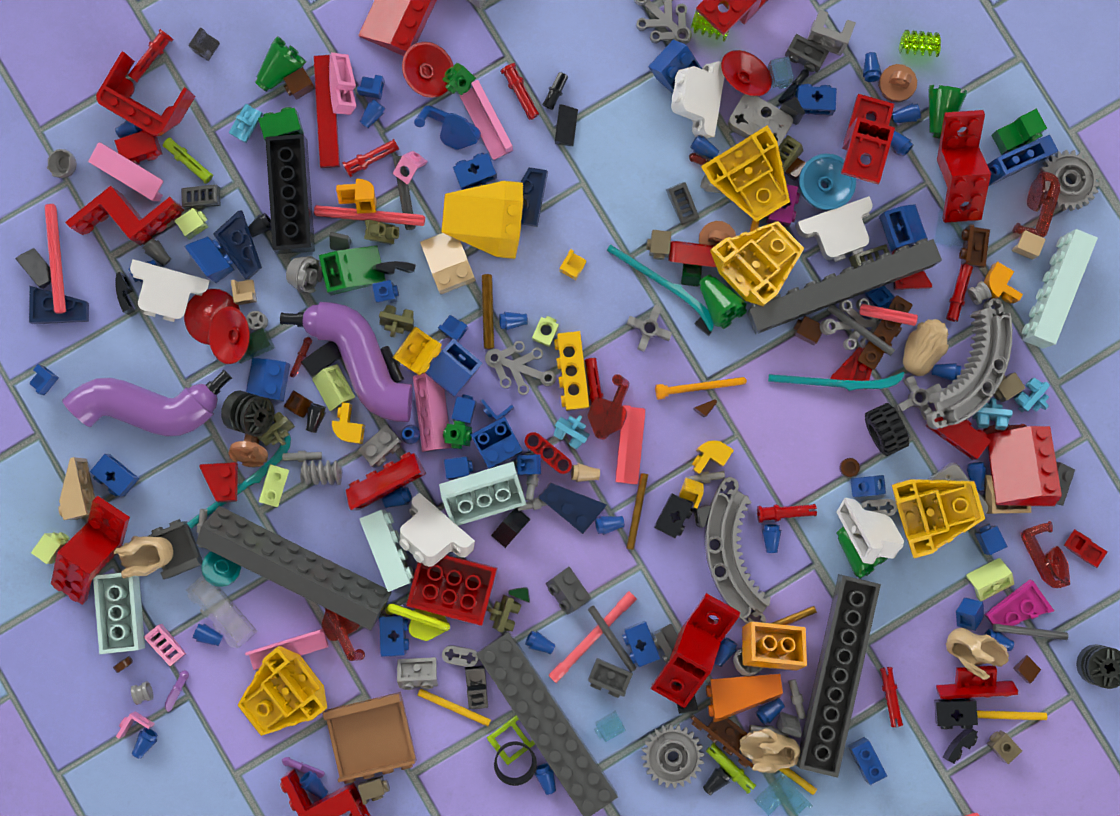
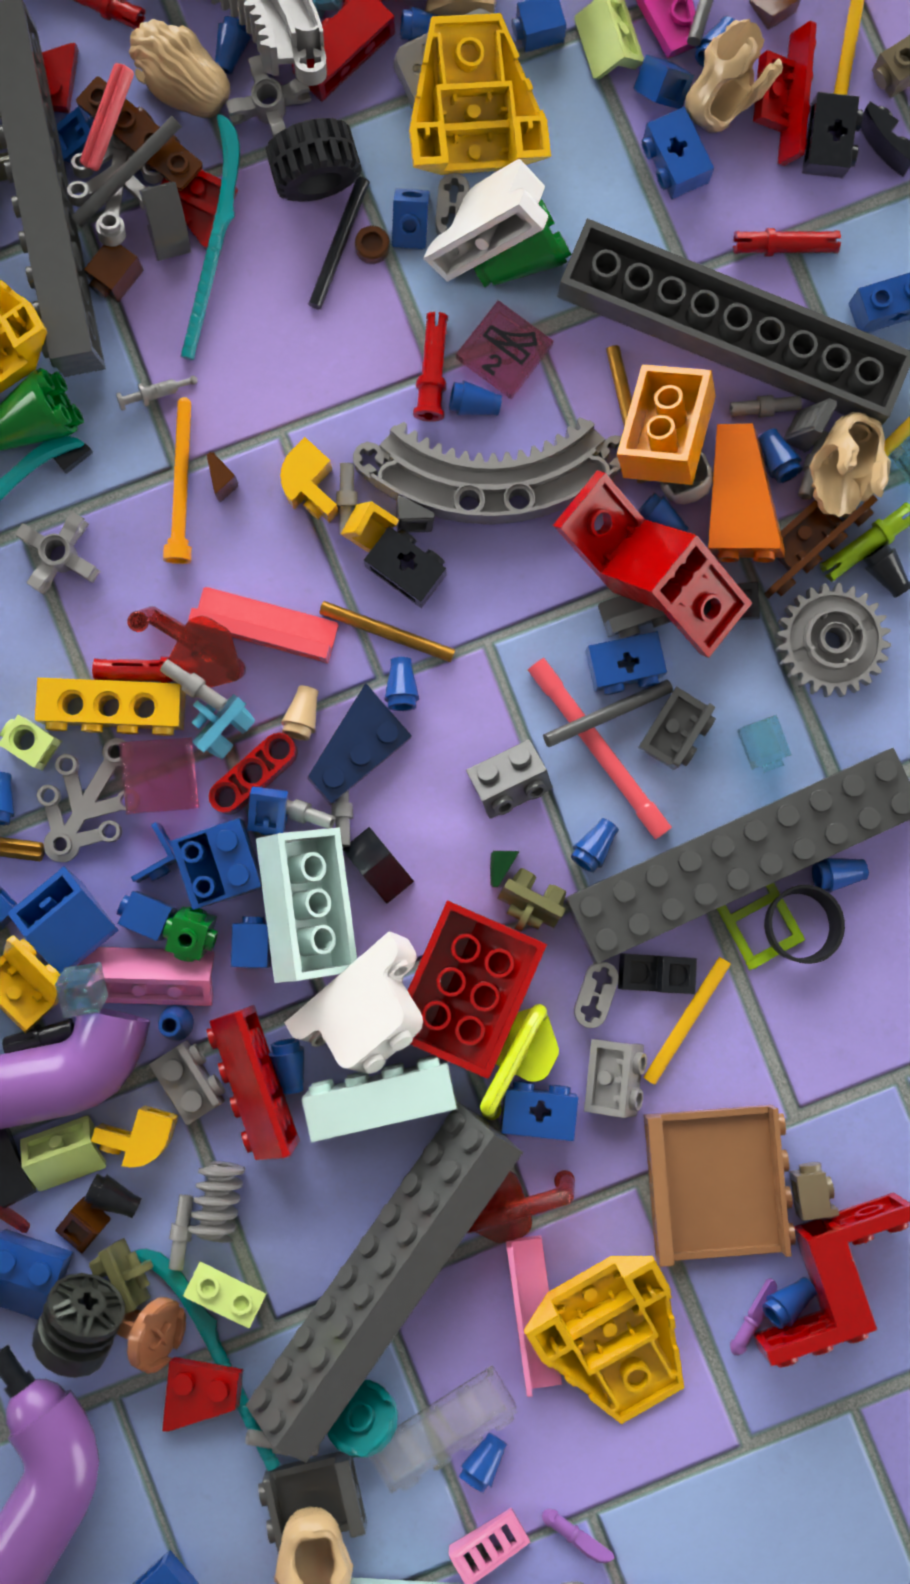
camera: 85 degrees left, 0 degrees up
none -> clear light blue brick [55,962,109,1018]
none -> light grey piece [116,376,198,411]
none -> clear pink tile [119,737,199,815]
none -> dark grey slope [139,181,191,261]
none -> light grey bar [160,660,228,712]
none -> black bar [308,176,370,310]
none -> clear pink tile [456,300,554,399]
none -> blue brick [641,106,714,199]

